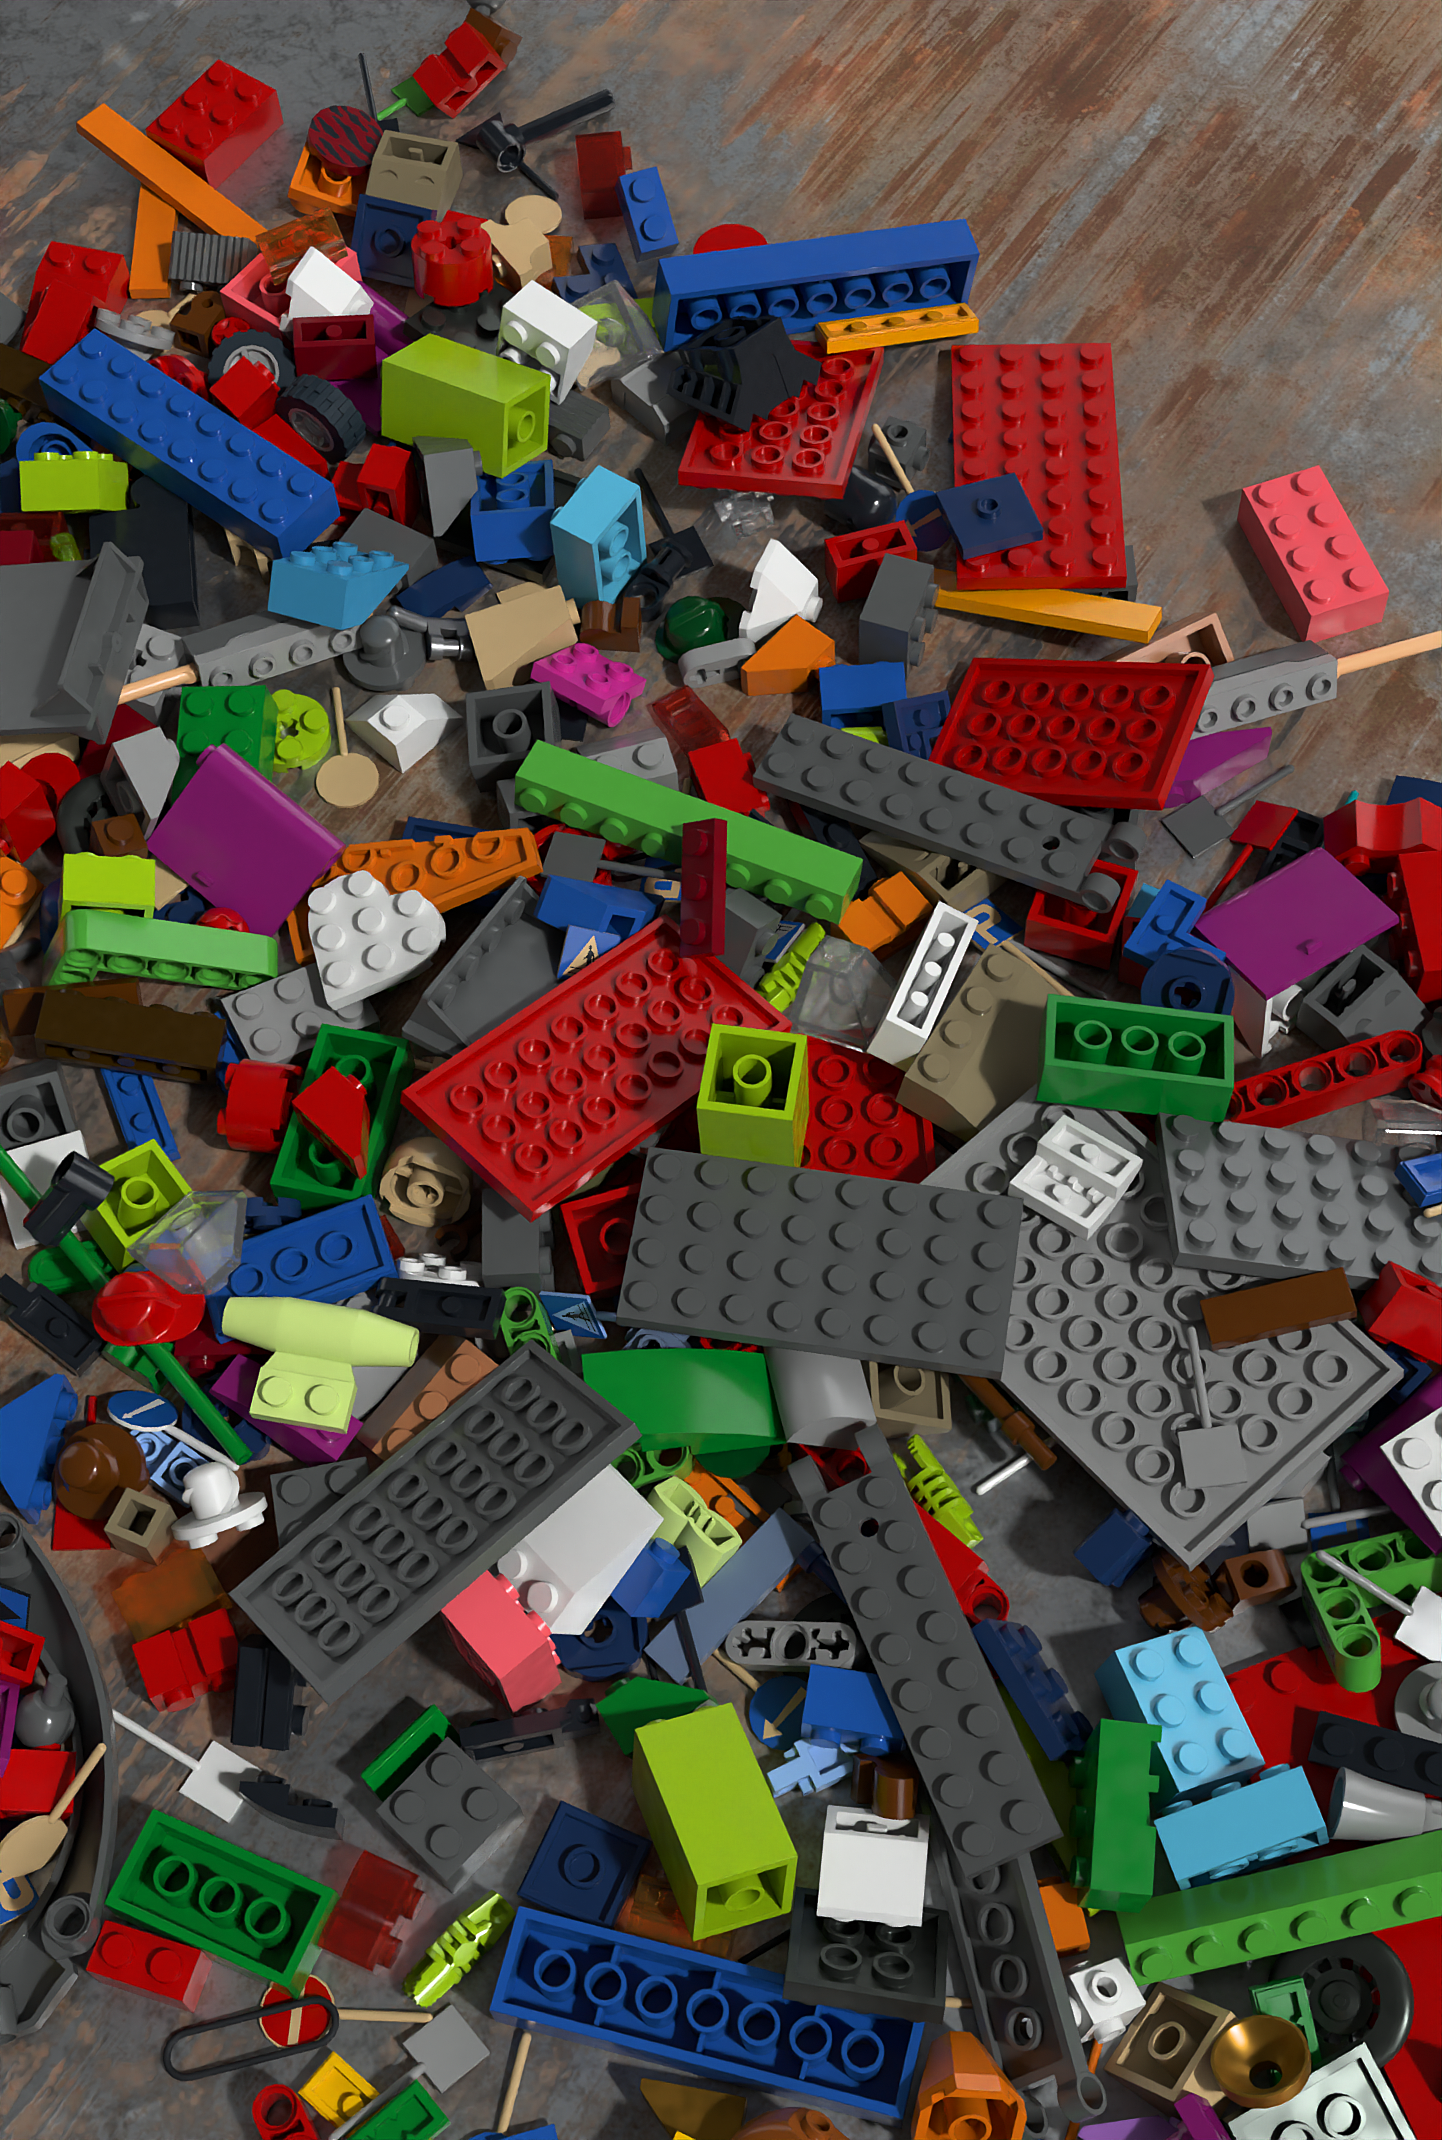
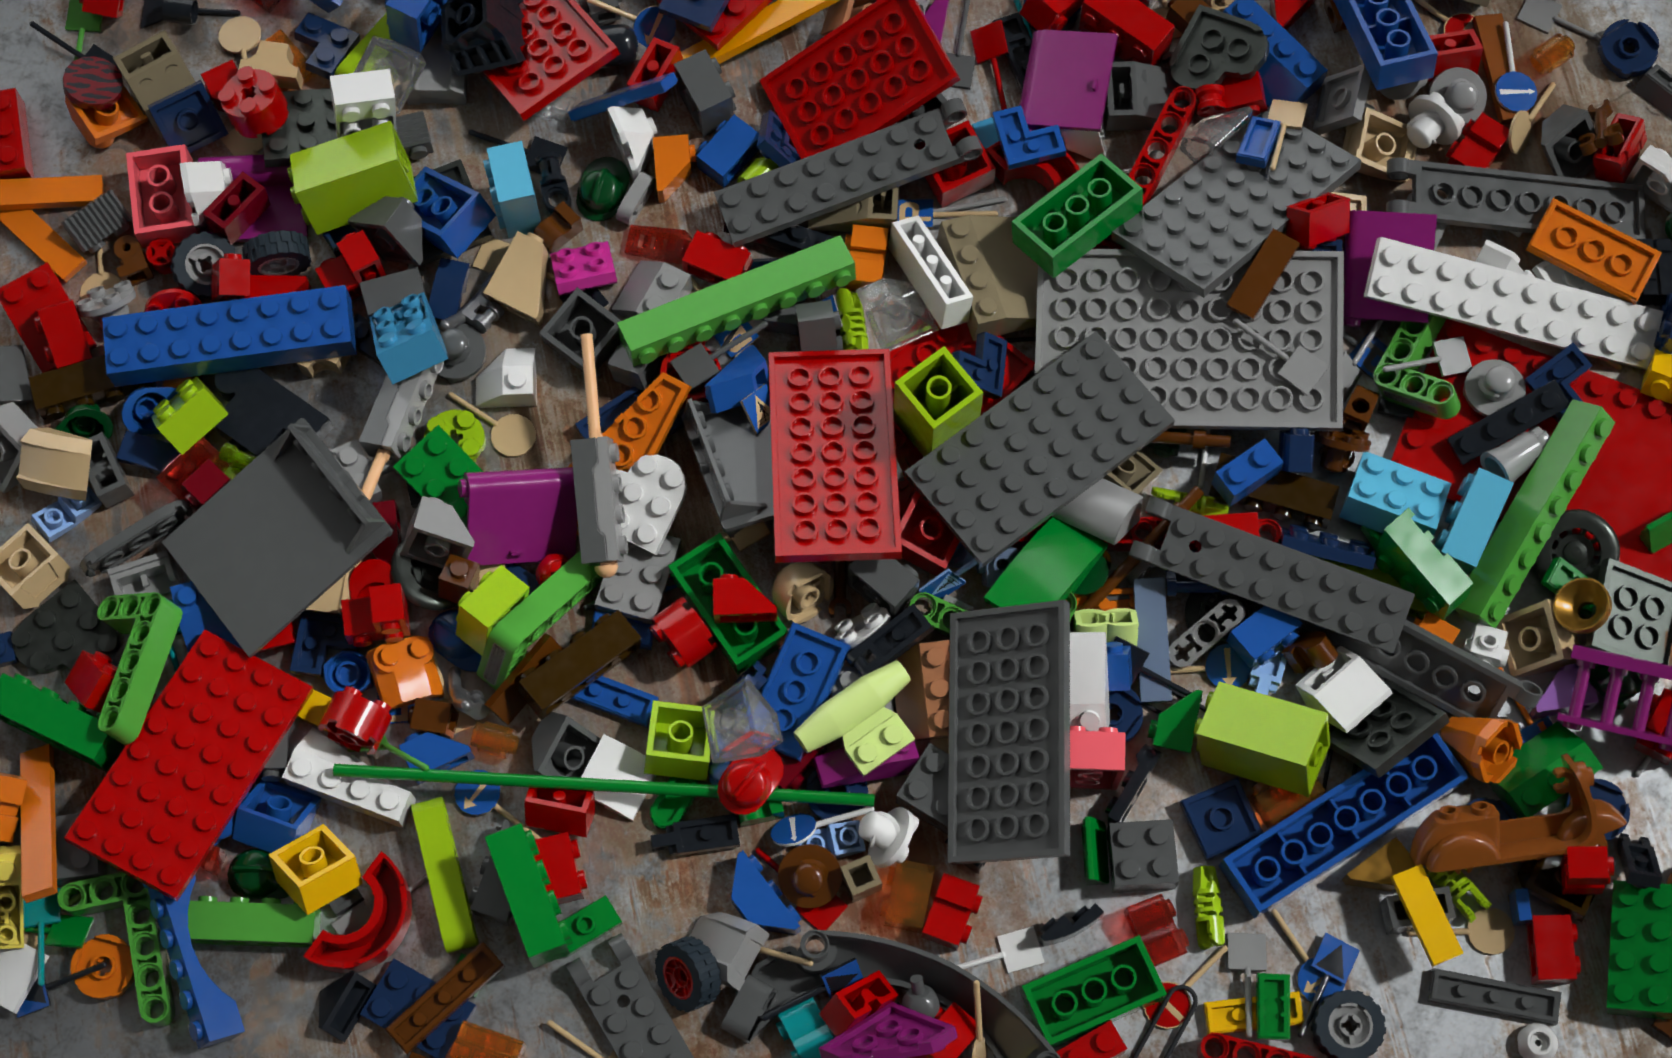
camera: 50 degrees left, 10 degrees up
black piece [23,1151,115,1247] -> none
black brick [230,1634,309,1751] -> none
clear orange brick [255,206,348,285] -> none
dark red plate [680,818,727,959] -> none
white slope [1008,1115,1143,1241] -> none
dark blue plate [1141,947,1235,1015] -> none
none -> blue tile [568,72,678,121]
none -> piece [570,333,628,578]
none -> dark blue plate [952,331,1007,400]
none -> reddish brown bar [1070,485,1204,625]
none -> dark brown brick [1208,452,1340,530]
none -> blue brick [1211,438,1284,507]

